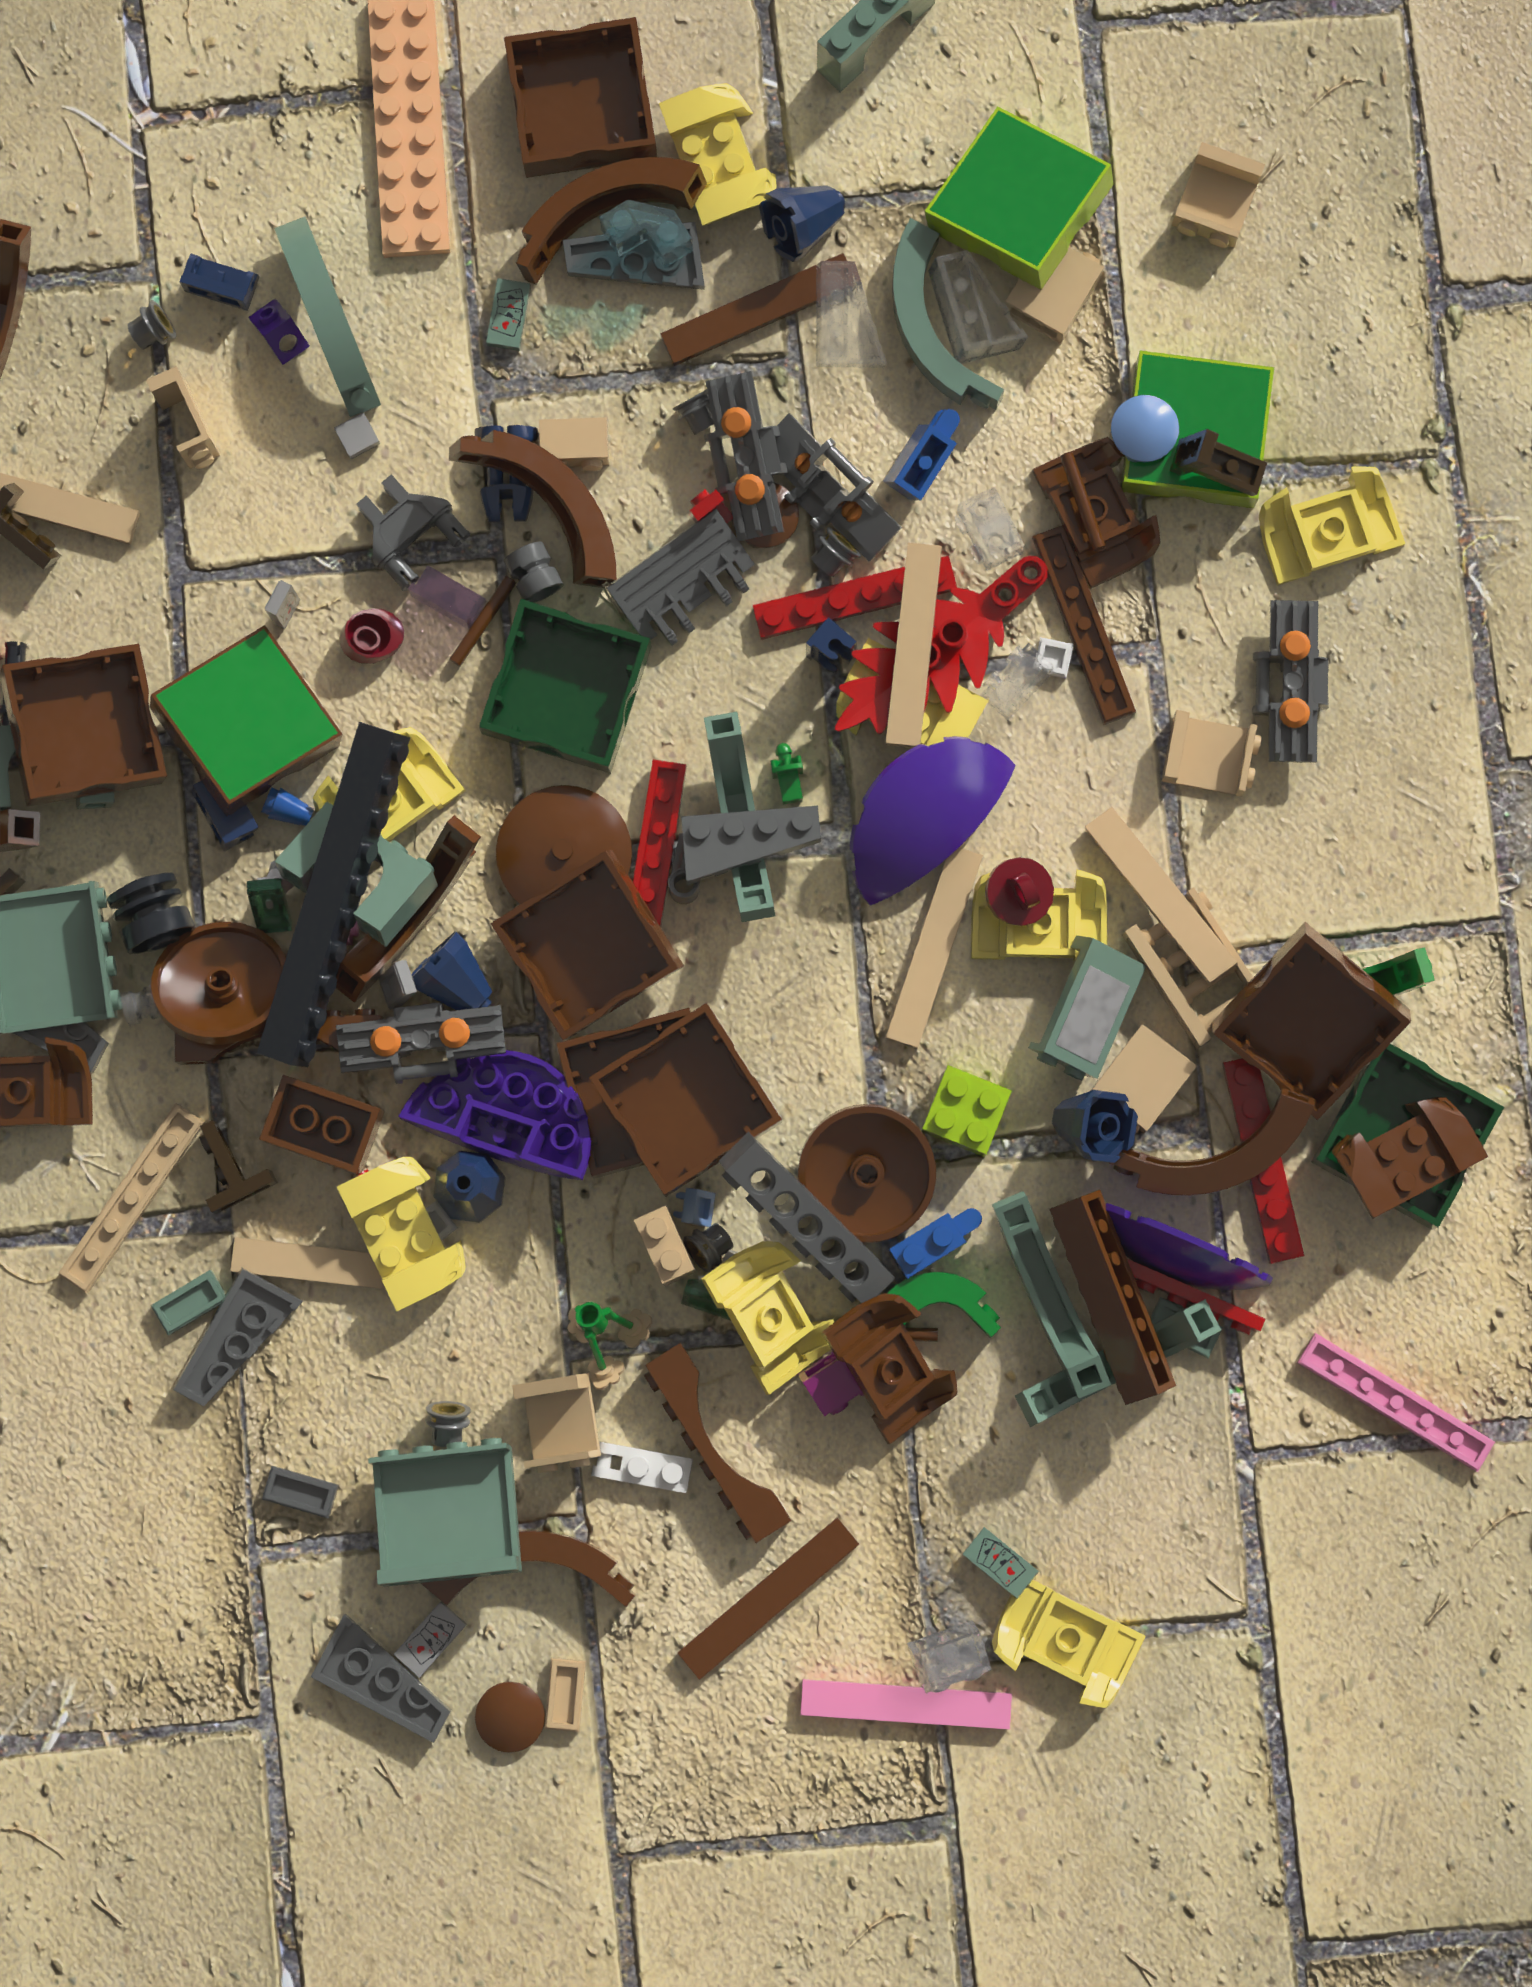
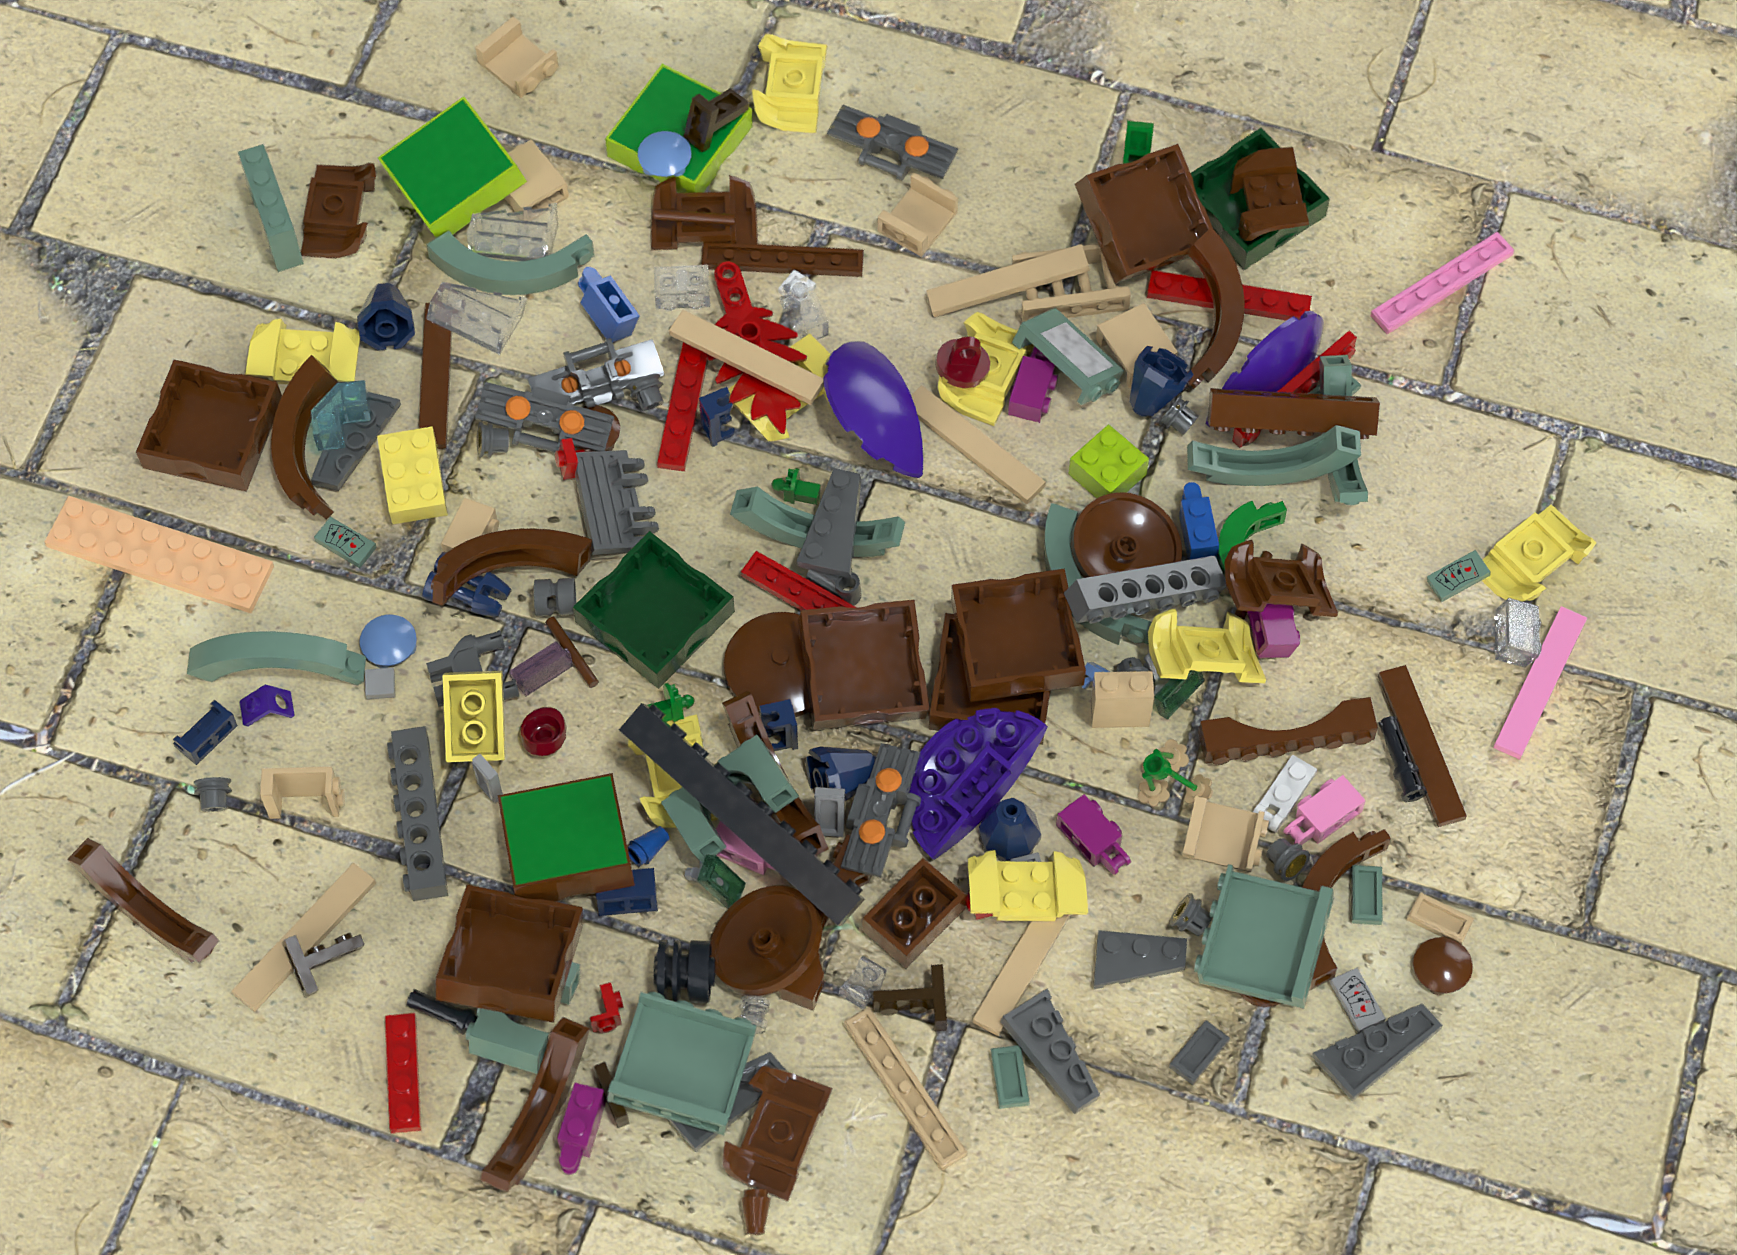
camera: 70 degrees left, 20 degrees down
none -> reddish brown piece [301,163,376,259]
none -> medium blue dish [360,614,417,668]
none -> light yellow brick [377,427,448,524]
none -> dark grey brick [387,726,449,901]
none -> light yellow brick [443,671,506,762]
none -> red bracket [590,982,624,1033]
none -> green piece [648,683,695,722]
none -> dark blue hinge [759,699,798,751]
none -> clear bracket [838,956,887,1010]
none -> magenta brick [1008,346,1059,423]
none -> sand green arch [1044,503,1152,645]
none -> magenta brick [1056,794,1131,875]
none -> dark grey wing [1093,930,1187,990]
none -> dark grey piece [1159,395,1199,435]
none -> dark grey piece [1266,838,1310,881]
none -> bright pink brick [1283,775,1366,845]
none -> sand green tile [1351,865,1383,925]
none -> black pin [1379,716,1427,802]

